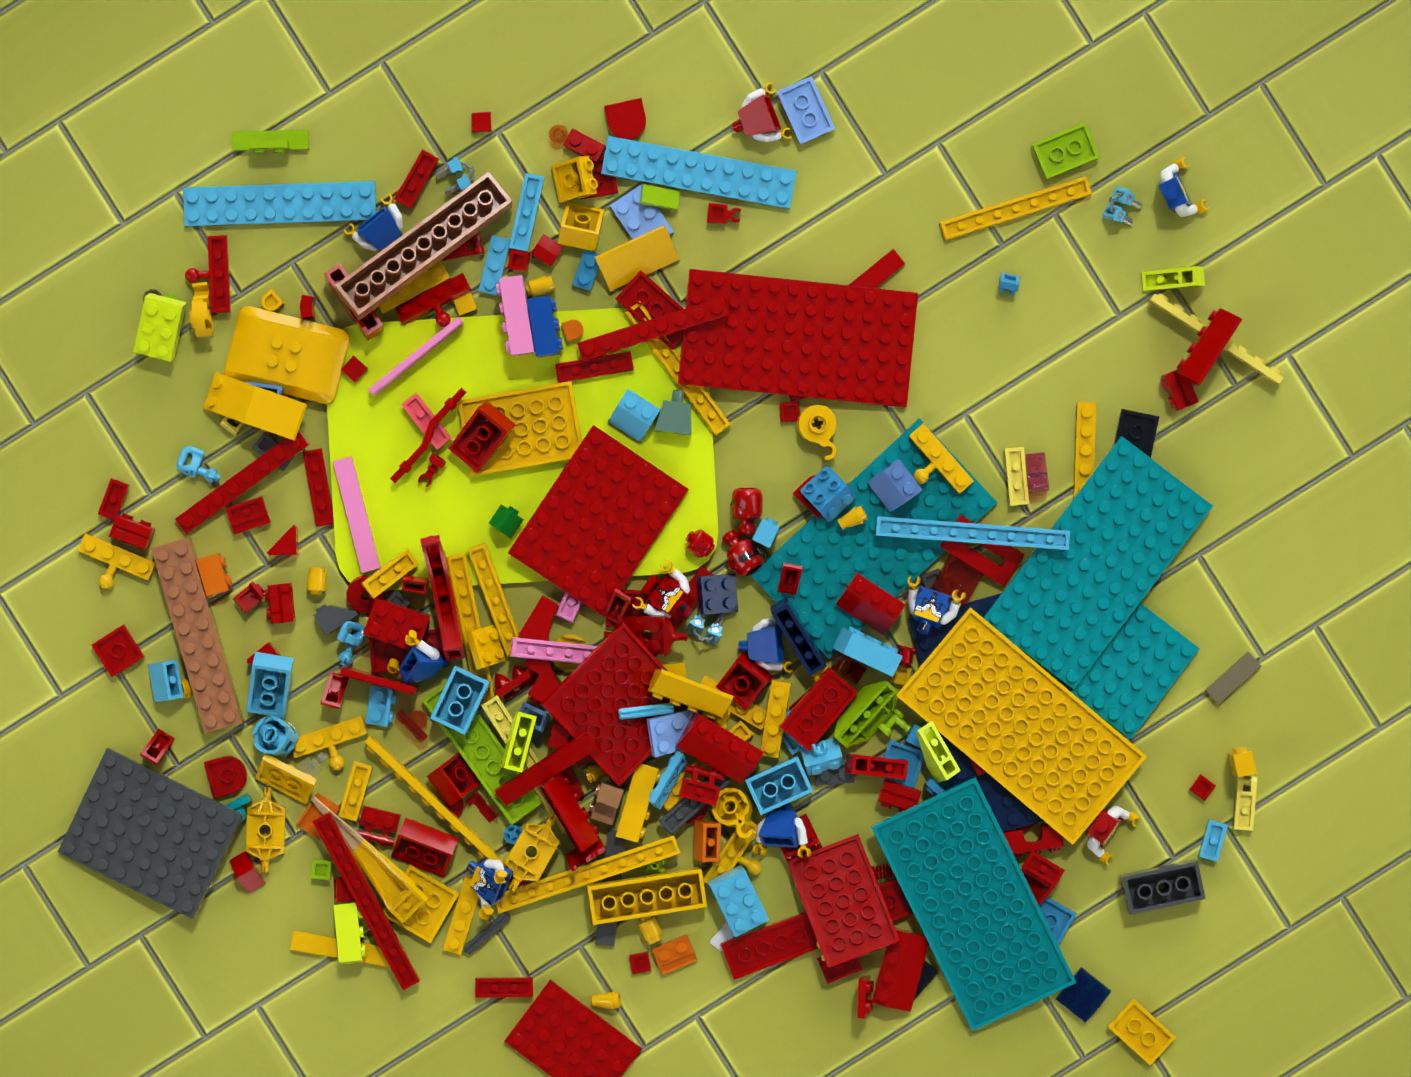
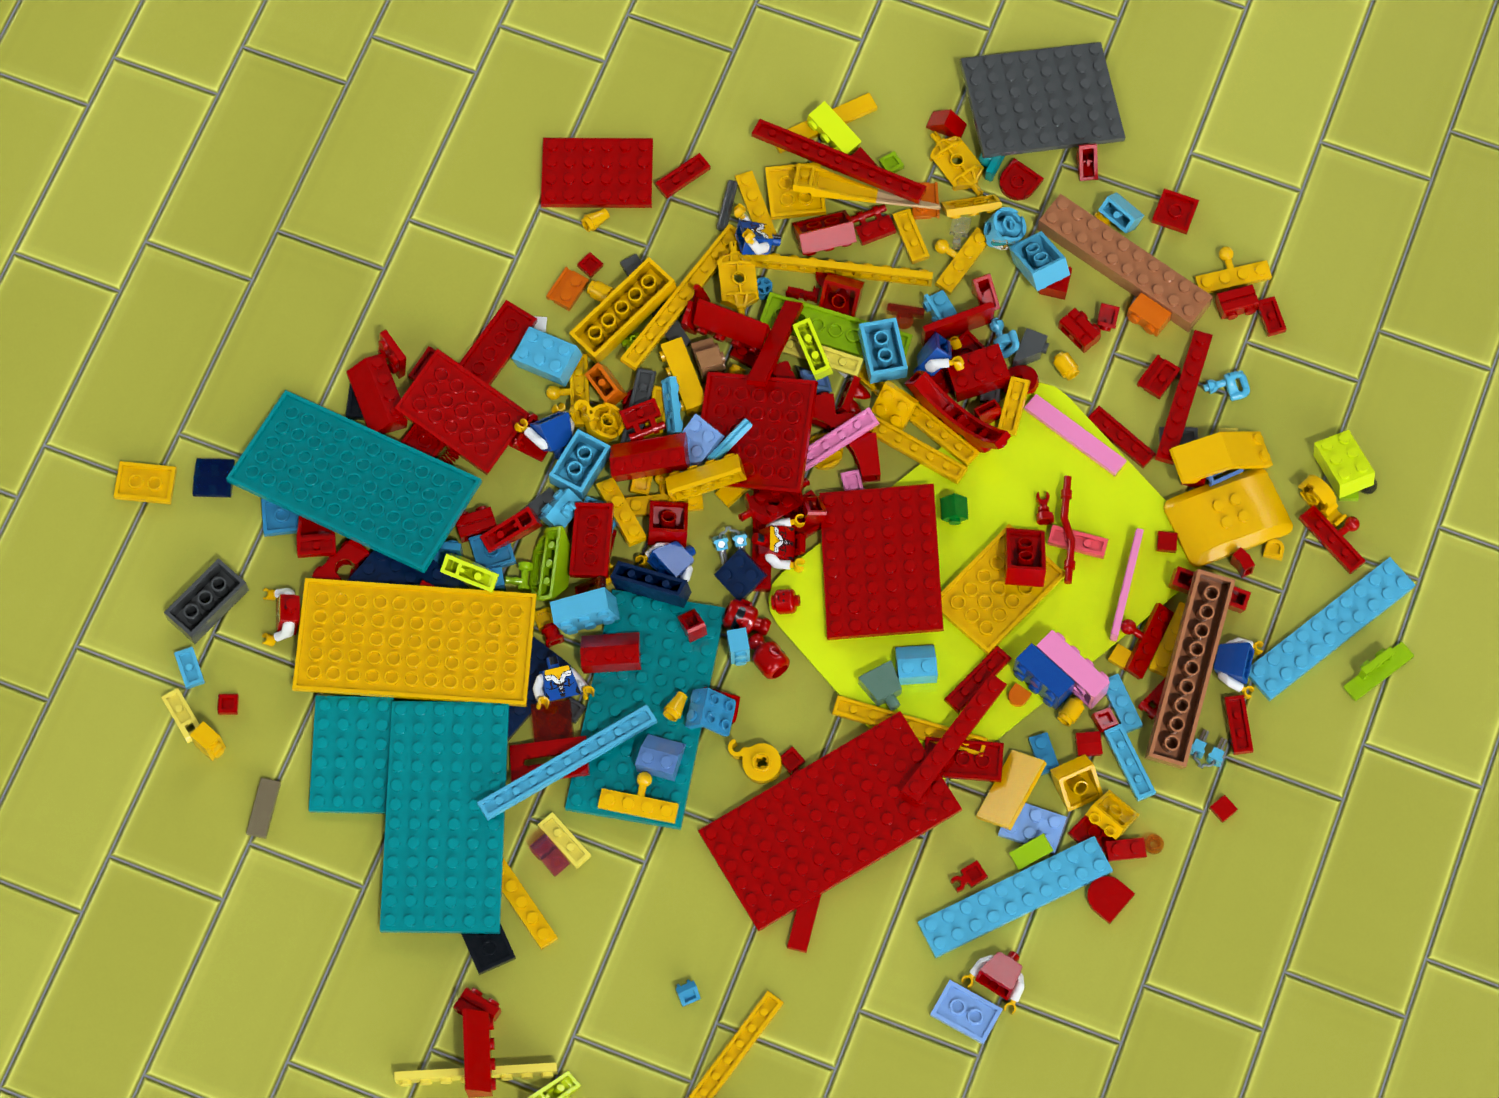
camera: 145 degrees right, 20 degrees down
red slope [267,525,299,555] -> none

